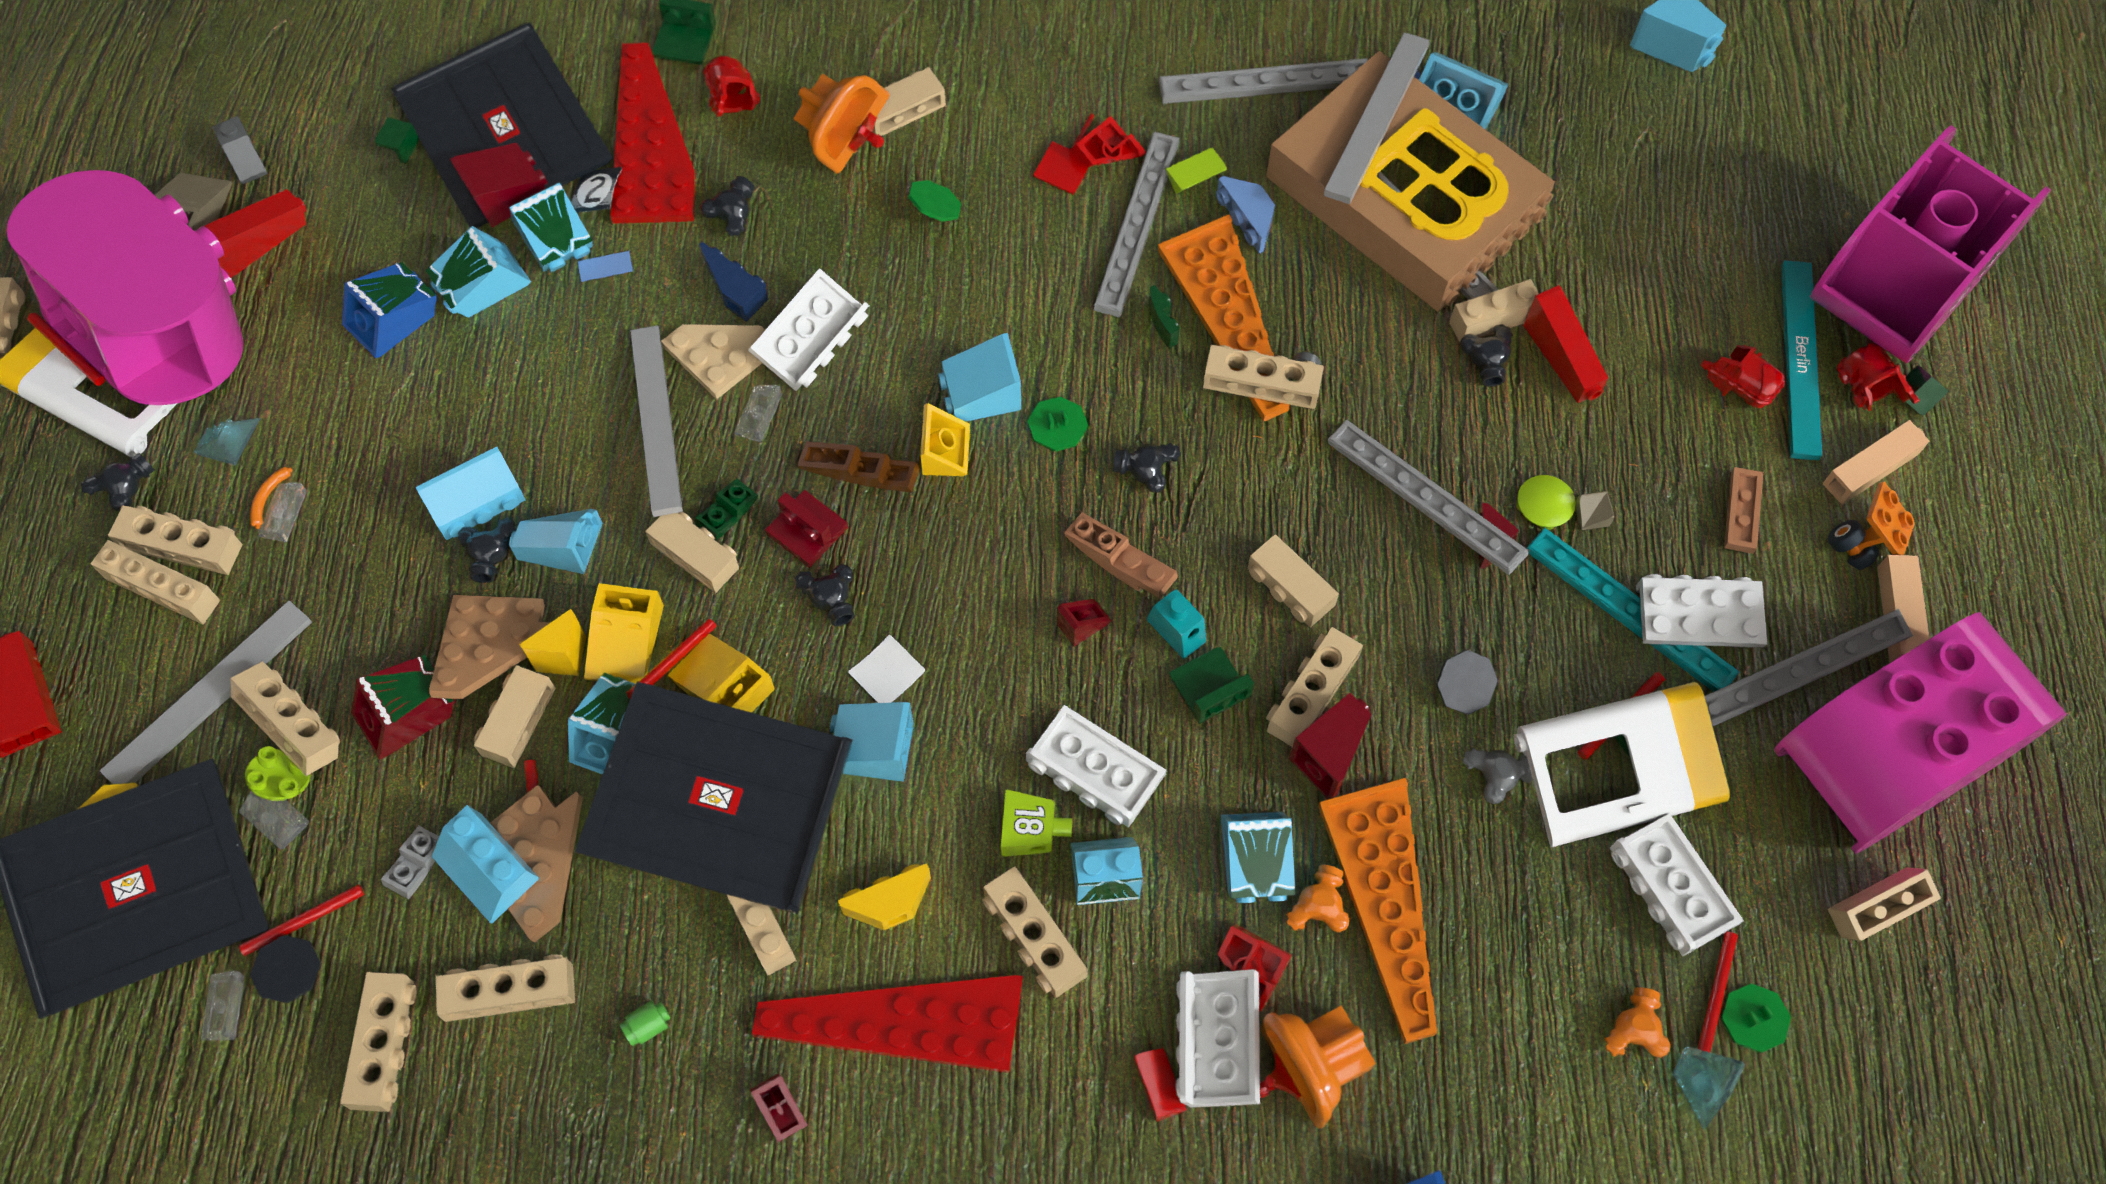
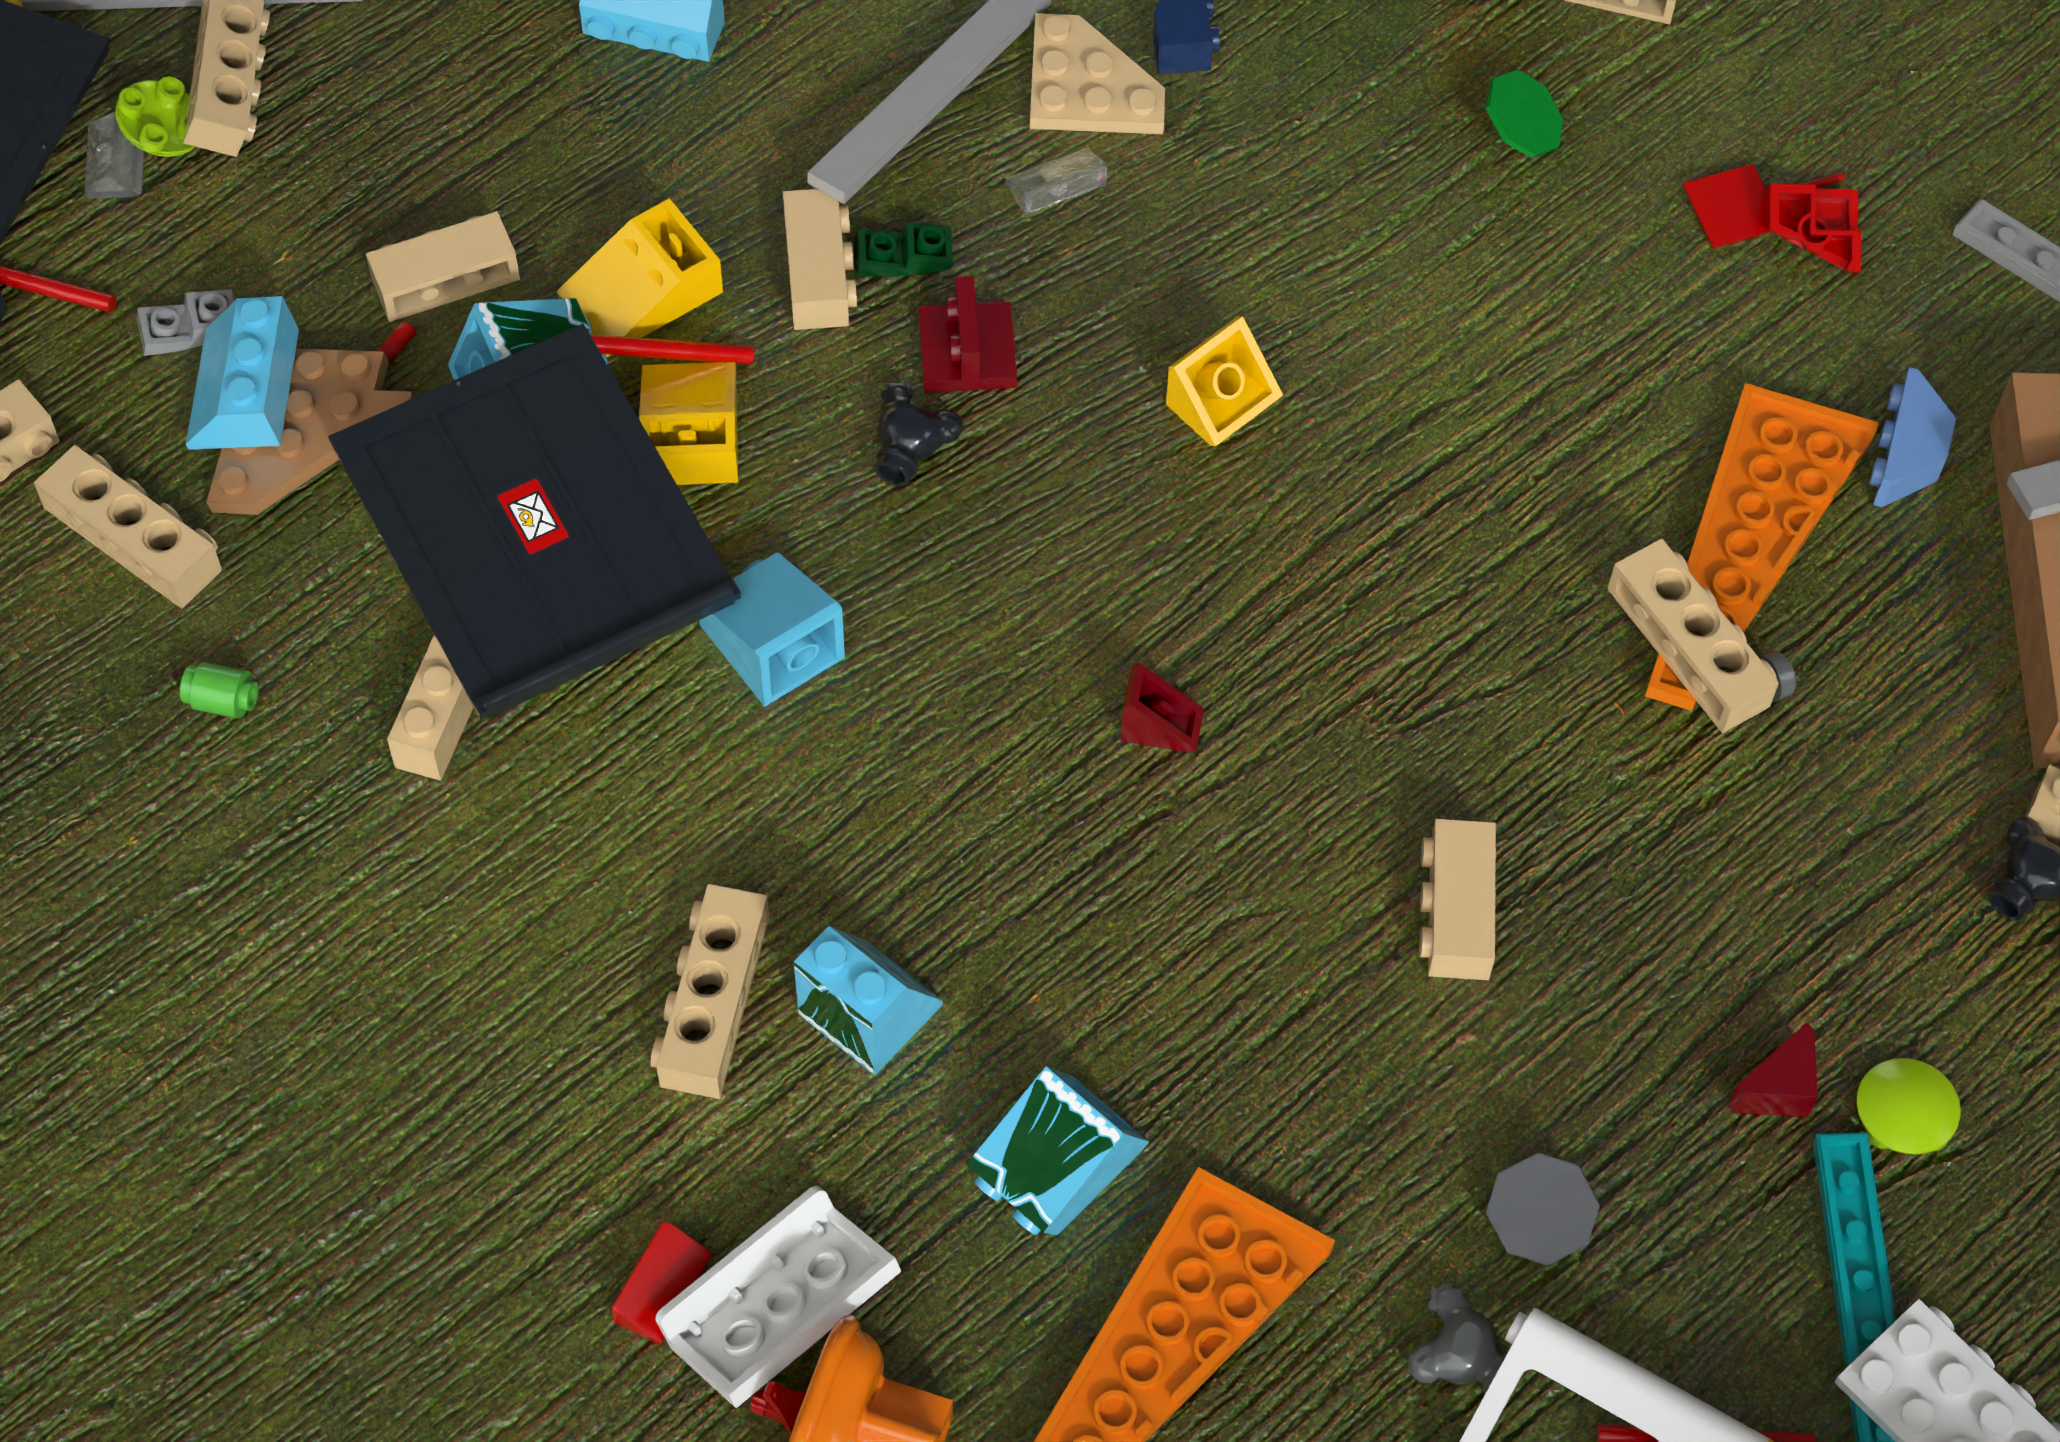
camera: 45 degrees right, 5 degrees down
dark red slope [351,655,455,760] -> none
medium nougat wing [429,595,551,699] -> none
black animal [458,518,517,583] -> none
medium azure slope [509,509,602,574] -> none
yellow slope [519,609,587,676] -> none
white bracket [748,268,870,391] -> none
dark red slope [750,1073,808,1142] -> none
red wing [752,975,1023,1073] -> none
reddish brown slope [797,441,920,493] -> none
yellow slope [838,863,931,930] -> none
white sticker [849,635,925,703] -> none
medium azure slope [938,333,1021,422] -> none
lime torso [1001,790,1073,856] -> none
white bracket [1026,705,1167,828] -> none
green piece [1027,396,1088,452] -> none
nougat slope [1064,512,1178,598] -> none
light grey tile [1094,132,1179,317] -> none
black animal [1113,443,1181,493] -> none
teal torso [1146,589,1206,660] -> none
dark green slope [1149,285,1180,349] -> none
lime slope [1165,147,1227,194] -> none
dark green bracket [1169,647,1254,724] -> none
red slope [1217,924,1292,1012] -> none
tan brick [1266,627,1363,747] -> none
orange animal [1286,865,1349,933] -> none
dark red slope [1289,693,1372,800] -> none
light grey tile [1328,420,1528,575] -> none
dark tan slope [1575,491,1614,530] -> none

